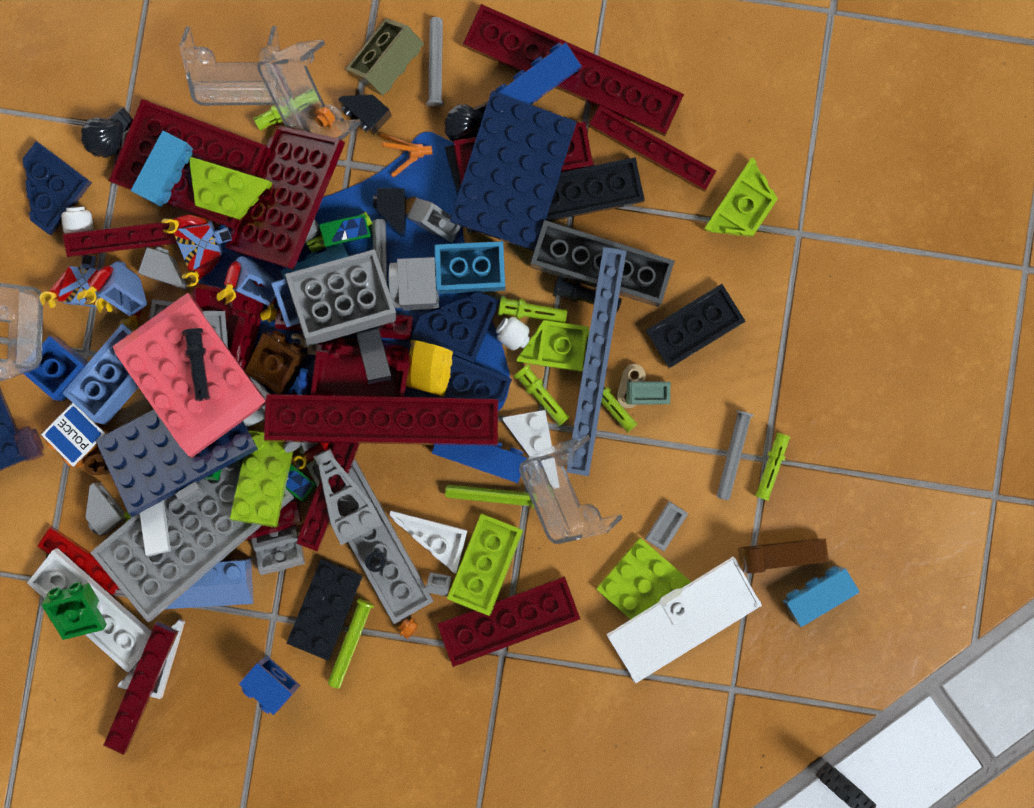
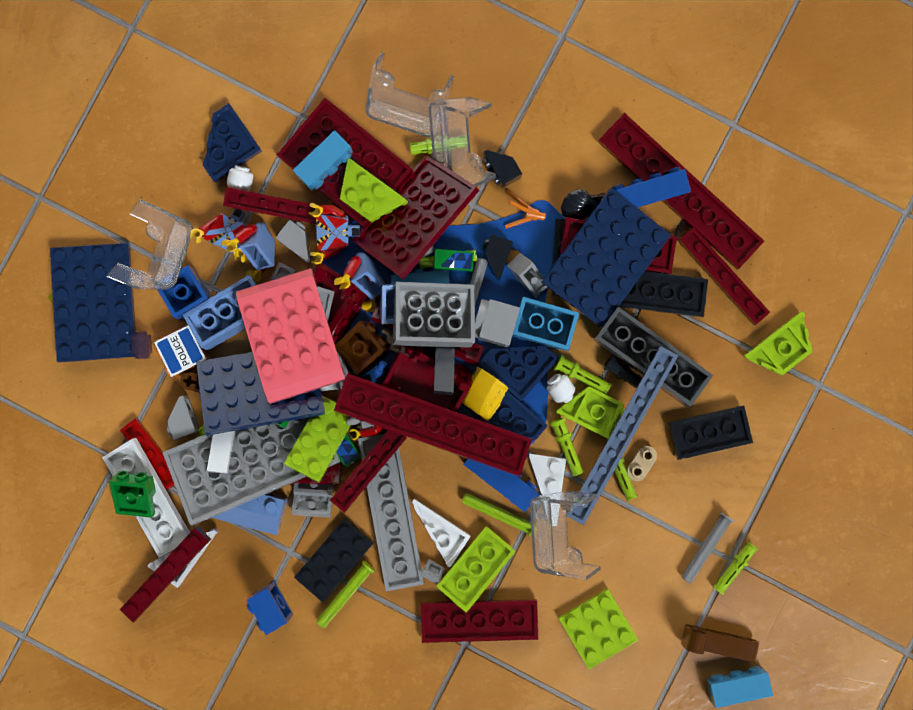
camera: 15 degrees right, 0 degrees up
black animal [81,106,133,158] -> none
light grey tile [175,481,205,506] -> none
black pin [182,328,211,401] -> none
light grey plate [313,448,382,545] -> none
orange plate [314,107,335,128] -> none
olive slope [345,18,424,96] -> none
black bush [365,551,387,572] -> none
orange plate [398,618,419,639] -> none
light grey axle [426,17,444,107] -> none
white door [606,557,762,683] -> none
sand green tile [626,381,671,405] -> none
light grey tile [645,501,688,551] -> none

